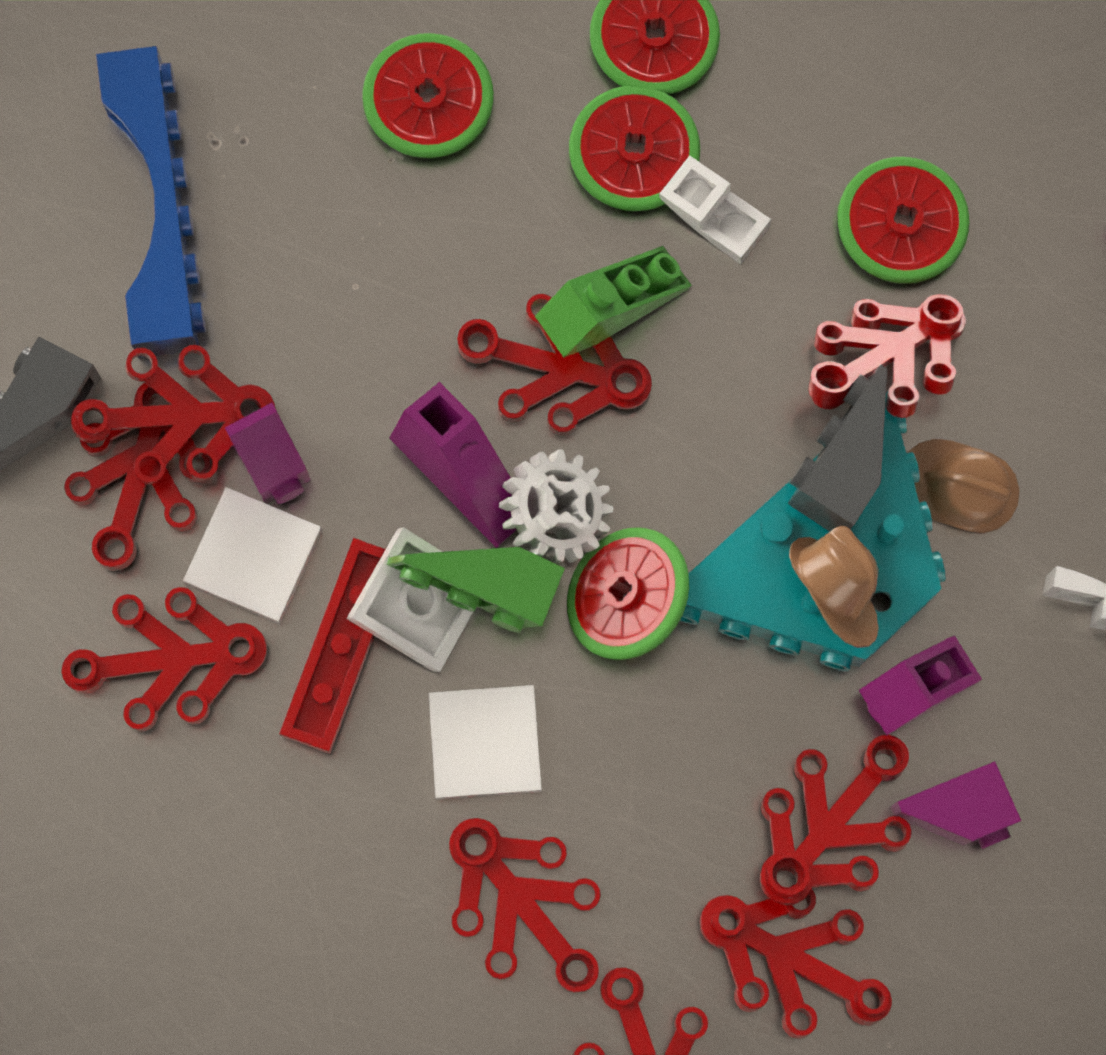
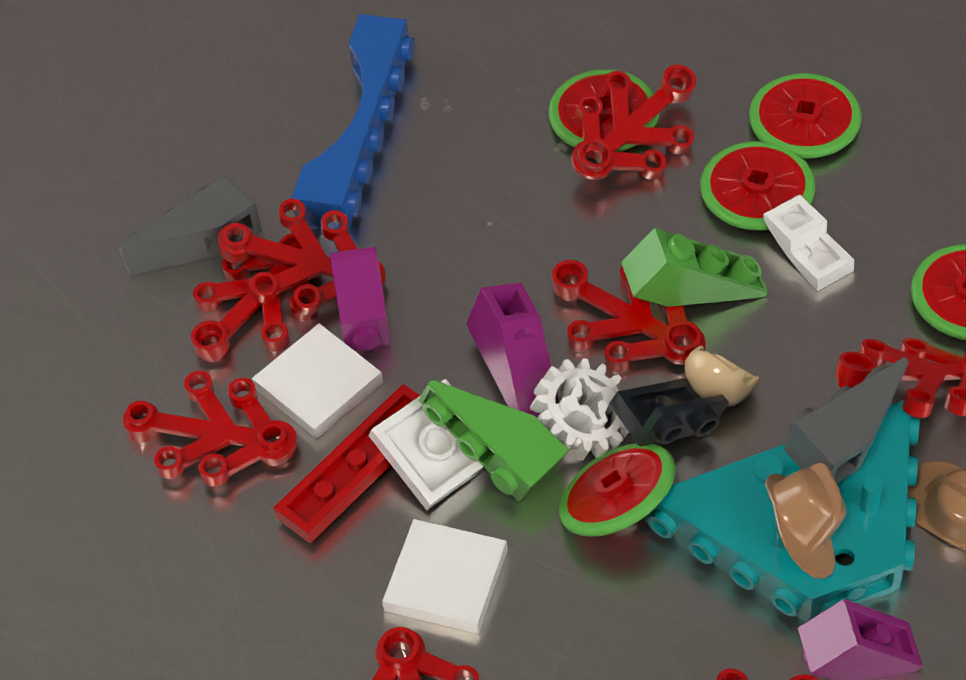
camera: 30 degrees right, 25 degrees down
none -> red plant [571,65,696,180]
none -> black bracket [609,378,729,447]
none -> tan hair [684,346,760,407]

